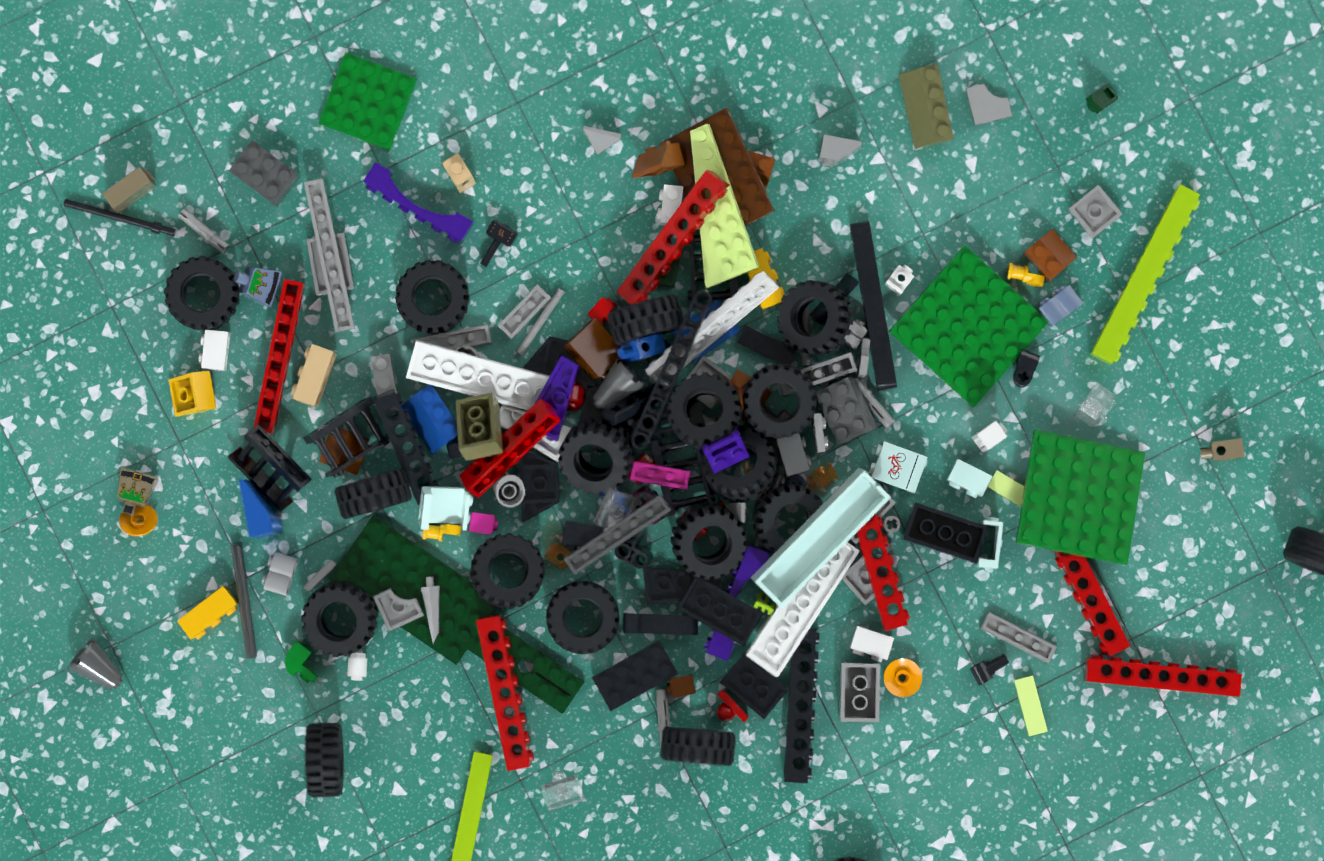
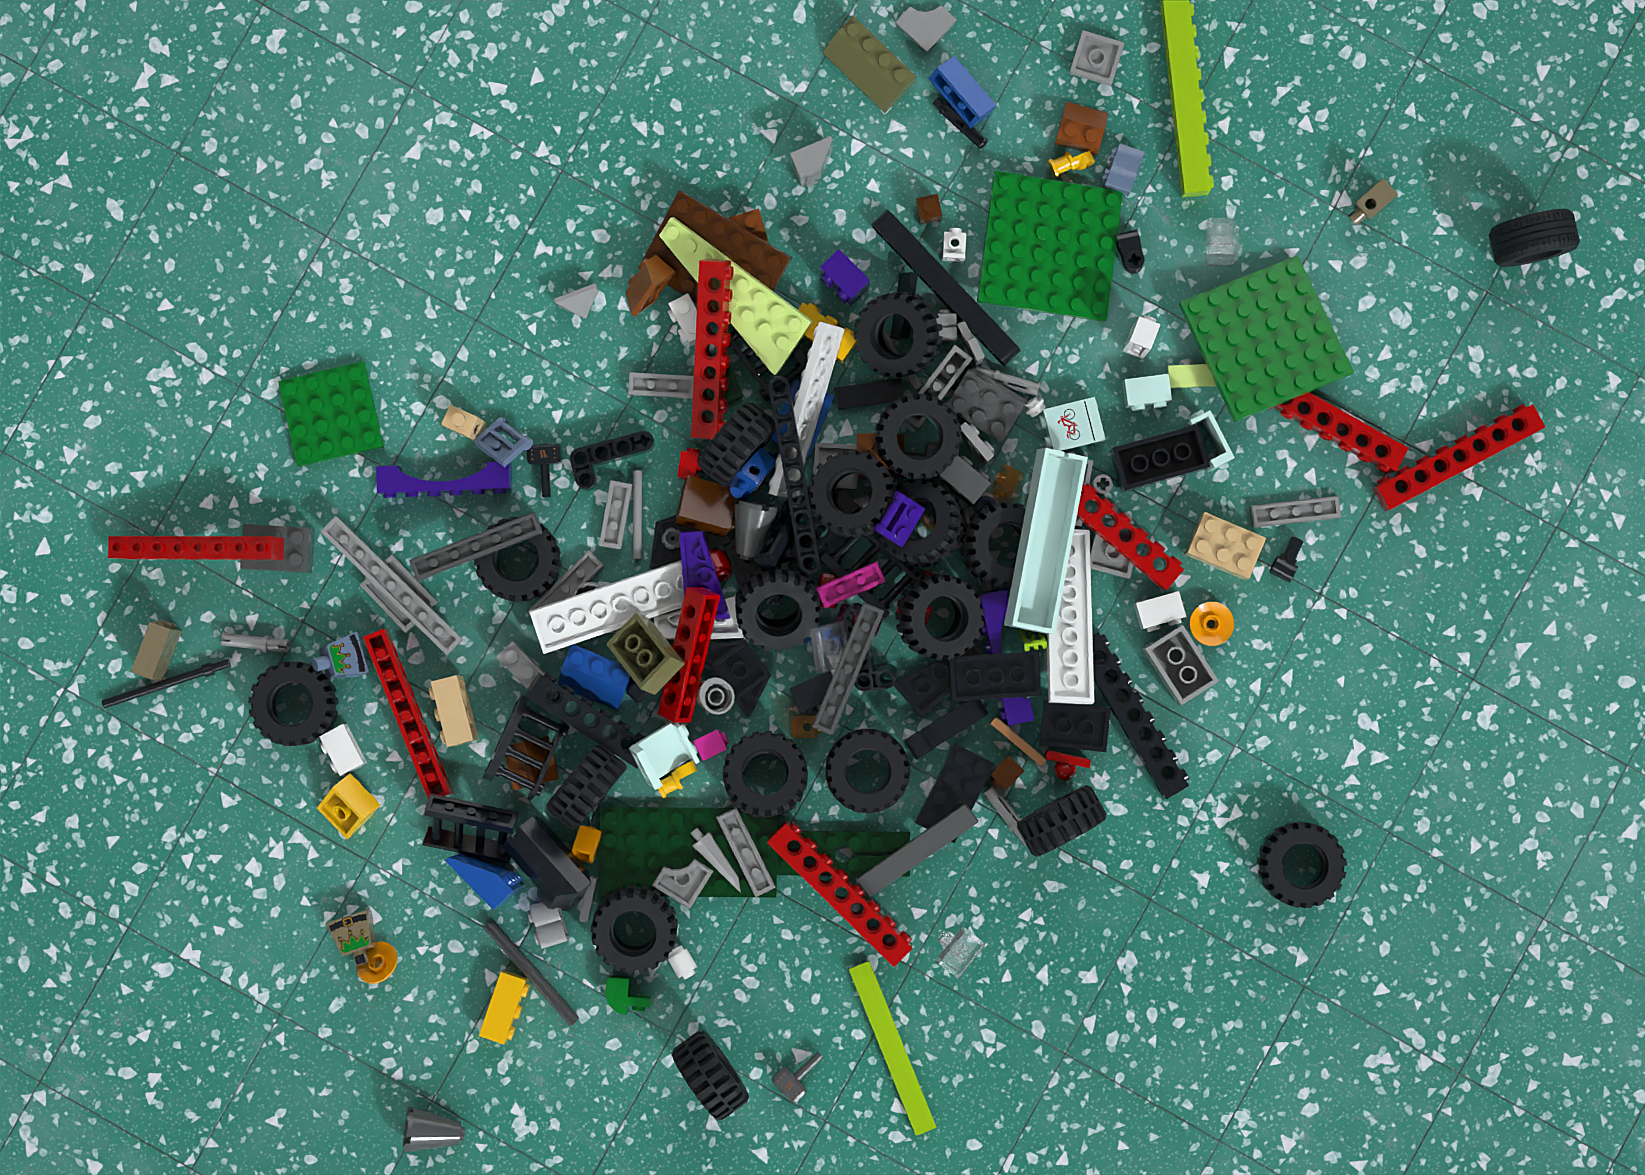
camera: 20 degrees left, 0 degrees up
light grey slope [724,503,748,523] -> none
yellowish green tile [1014,675,1048,736] -> none
none -> red brick [108,536,284,560]
none -> dark grey tile [409,512,543,581]
none -> sand blue plate [473,417,533,467]
none -> black brick [502,816,591,911]
none -> black beam [570,431,655,491]
none -> light orange brick [572,825,601,864]
none -> light grey plate [628,372,694,399]
none -> dark grey plate [662,527,681,549]
none -> light grey tile [716,807,776,897]
none -> dark grey piece [772,1051,823,1103]
none -> dark purple brick [820,249,870,306]
none -> dark grey tile [857,803,979,897]
none -> reddish brown brick [915,194,942,225]
none -> brick [929,56,997,128]
none -> black piece [932,97,988,149]
none -> medium nougat tile [989,717,1046,767]
none -> white plate [1024,397,1046,417]
none -> tan brick [1184,512,1266,580]

